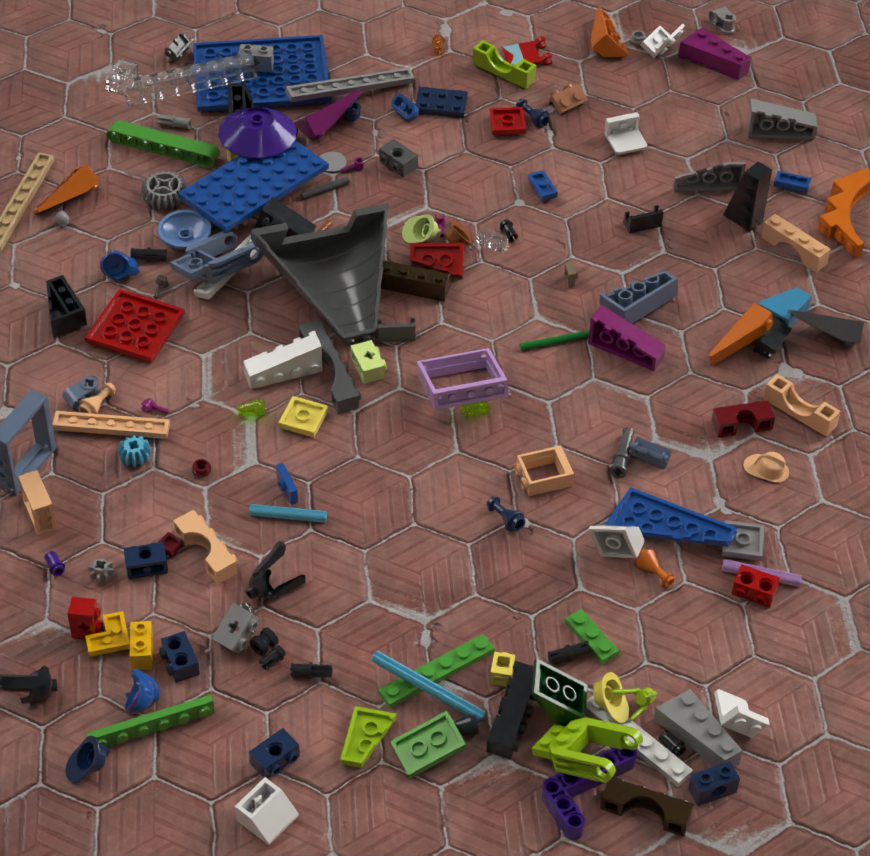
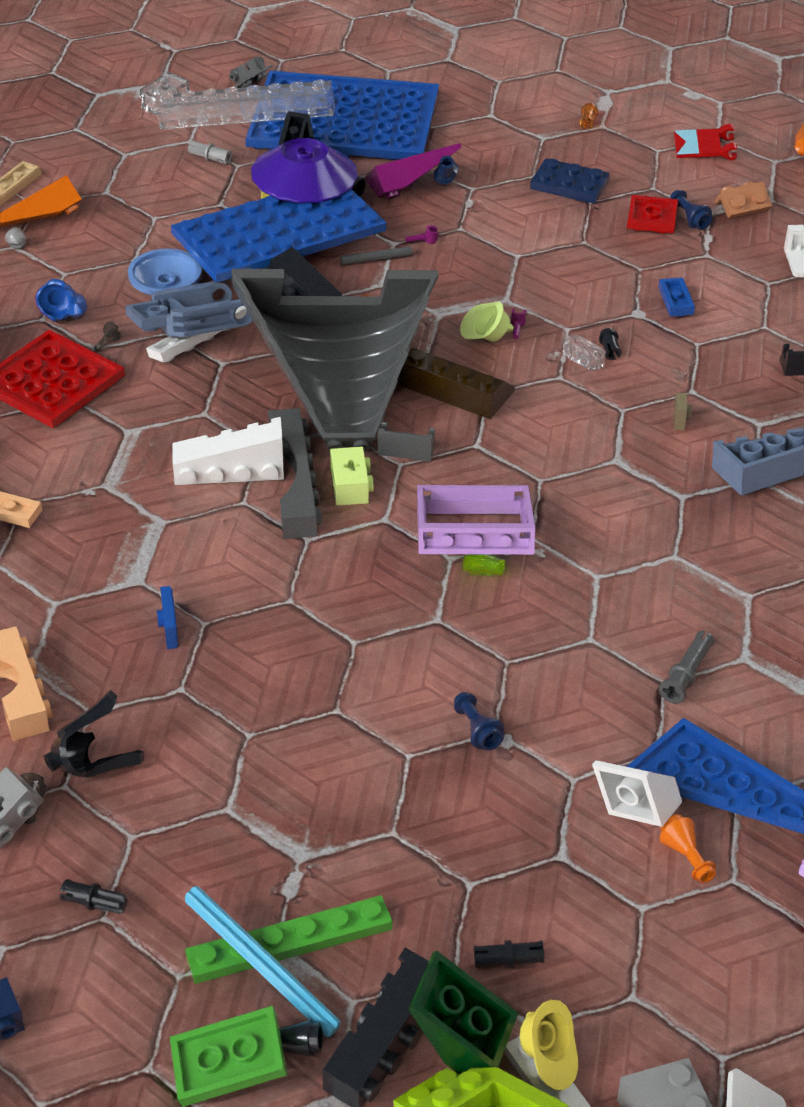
camera: 15 degrees right, 5 degrees down
bright green beam [106,120,221,167] -> none
black pin [130,247,167,261] -> none
light grey gear [141,170,188,210] -> none
magenta hand [141,398,169,414] -> none
dark red plate [192,459,211,477] -> none
clear neon green cone [237,398,266,417] -> none
light grey brick [238,44,274,73] -> none
medium azure axle [249,504,327,523] -> none
black wheel [249,627,279,656] -> none
black pin [259,645,286,671] -> none
light yellow plate [278,396,328,438] -> none
light grey plate [285,68,415,102] -> none
light grey piece [319,152,347,173] -> none
lime wing [340,706,397,768] -> none
dark grey brick [379,139,418,178] -> none
blue plate [391,94,419,121] -> none
red wing [410,243,465,279] -> none
dark orange piece [445,219,472,247] -> none
lime arch [472,40,536,89] -> none
light yellow brick [490,652,515,687] -> none
light nougat window [514,445,574,496] -> none
green bar [520,330,590,351] -> none
bright green plate [565,609,619,665] -> none
magenta wedge [588,305,666,371] -> none
lime plant [611,688,657,721] -> none
sand blue hinge [630,437,673,468] -> none

